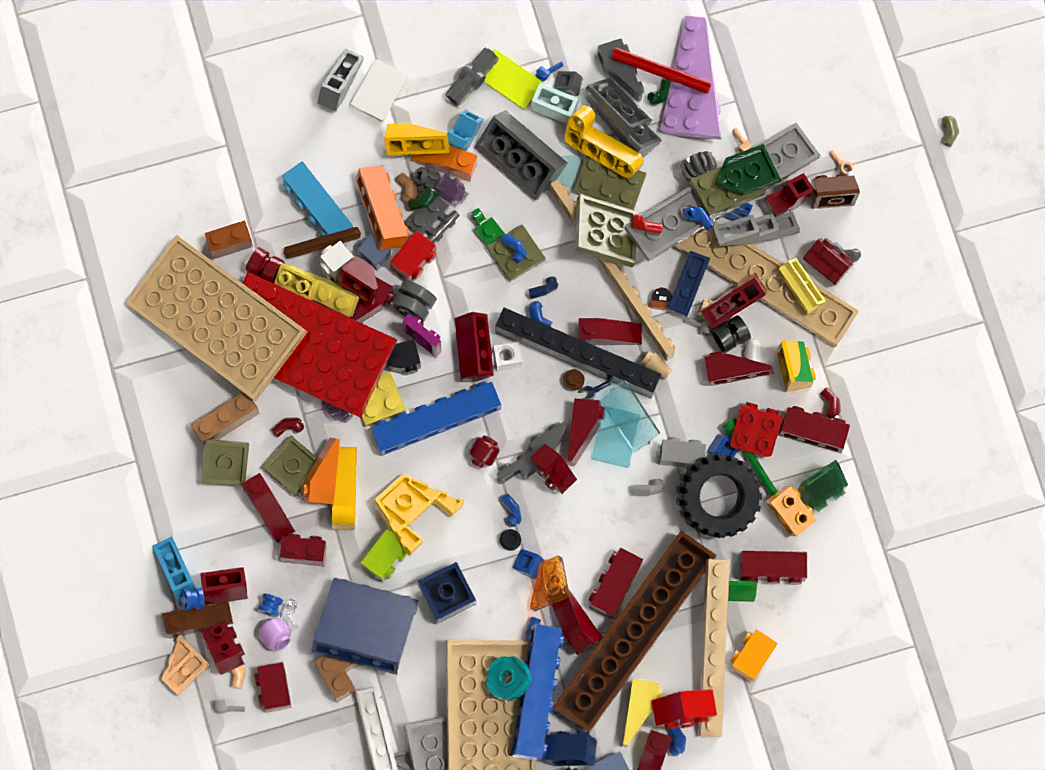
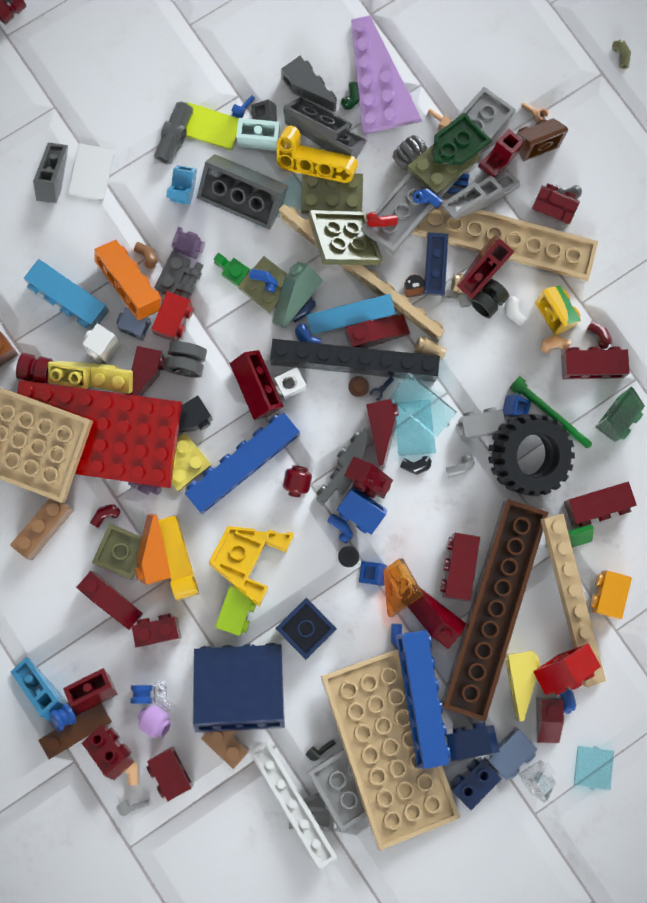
camera: 20 degrees left, 5 degrees up
light nougat wing [162,635,210,696] -> none
olive plate [201,439,249,486] -> none
reddish brown axle [283,227,361,259] -> none
dark red slope [338,256,377,305] -> none
yellow slope [384,123,450,155] -> none
magenta plate [403,314,441,358] -> none
dark green arm [408,187,438,210] -> none
orange slope [411,147,478,182] -> none
dark grey gear [414,164,441,190] -> none
teal plate [486,656,532,702] -> none
red axle [612,48,711,94] -> none
dark red slope [704,351,774,386] -> none
red bracket [730,402,783,457] -> none
light orange brick [765,486,816,537] -> none
light yellow piece [778,258,826,315] -> none
none -> sand green slope [272,262,323,328]
none -> pearl dark grey hand [306,740,336,761]
none -> dark azure slope [307,294,396,335]
none -> blue brick [337,486,387,535]
none -> black arm [400,456,432,475]
none -> light nougat arm [540,335,571,354]

